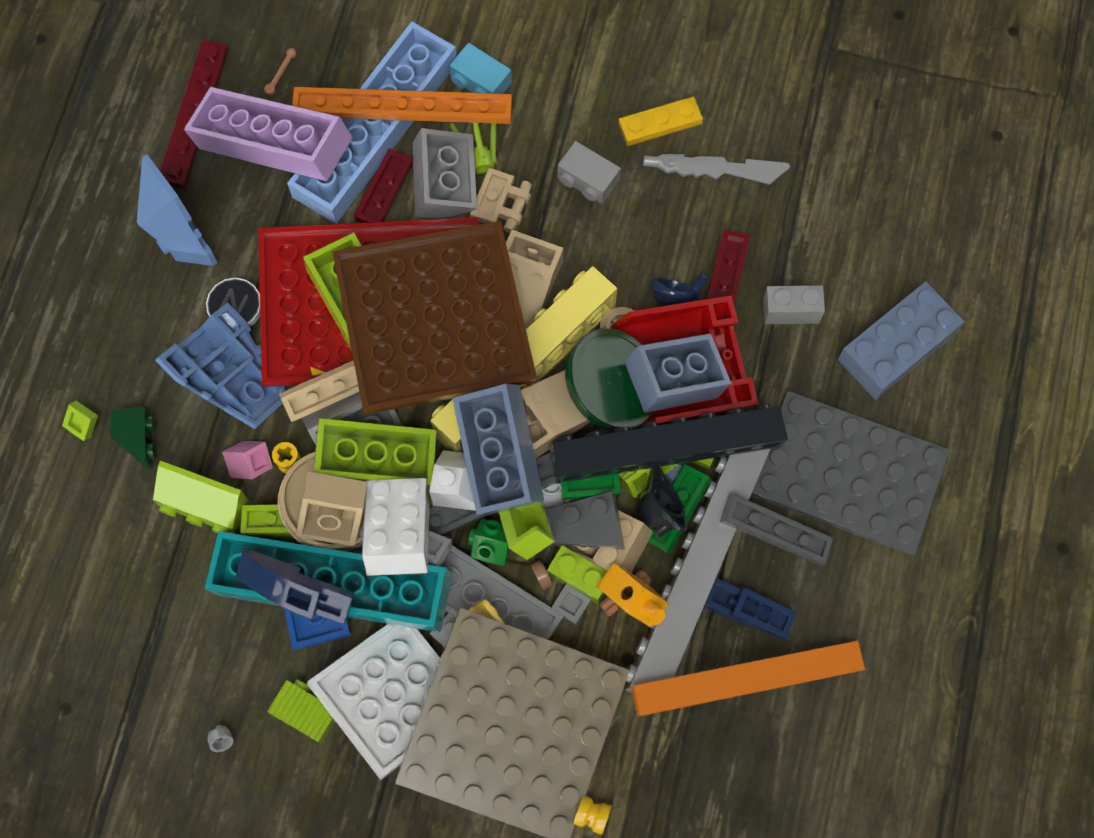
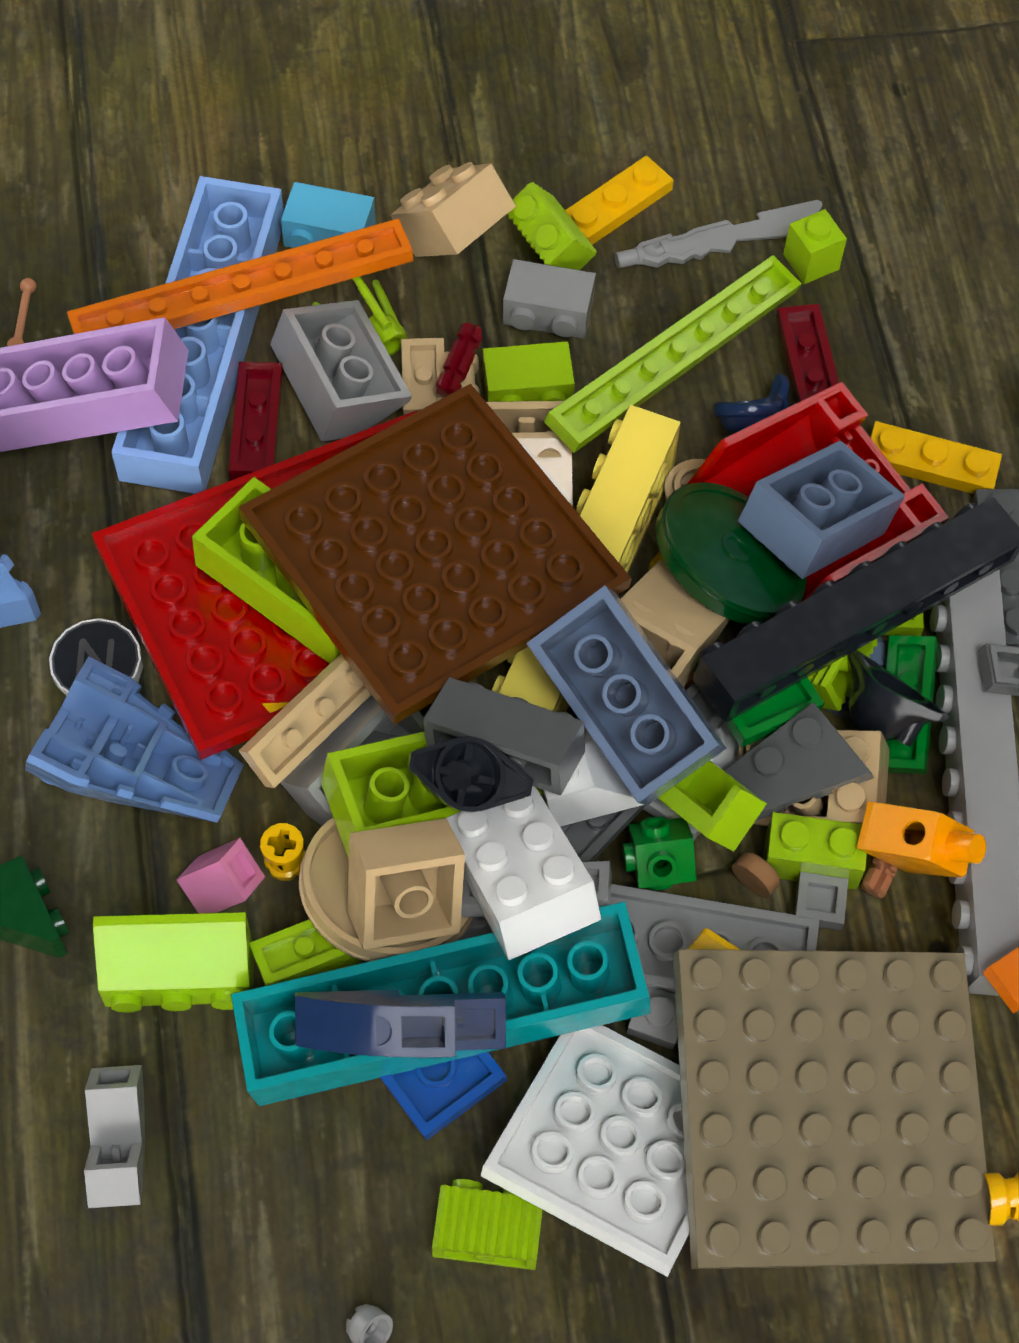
camera: 25 degrees left, 10 degrees down
light grey brick [763,286,825,324] -> none
none -> light grey brick [84,1065,145,1208]
none -> tan brick [390,162,516,257]
none -> black hat [407,736,533,812]
none -> dark grey brick [423,677,585,796]
none -> dark red axle [436,322,483,397]
none -> lime brick [483,341,575,402]
none -> lime brick [507,182,597,270]
none -> lime plate [544,255,802,453]
none -> lime brick [783,209,847,284]
none -> yellow plate [871,421,1002,494]

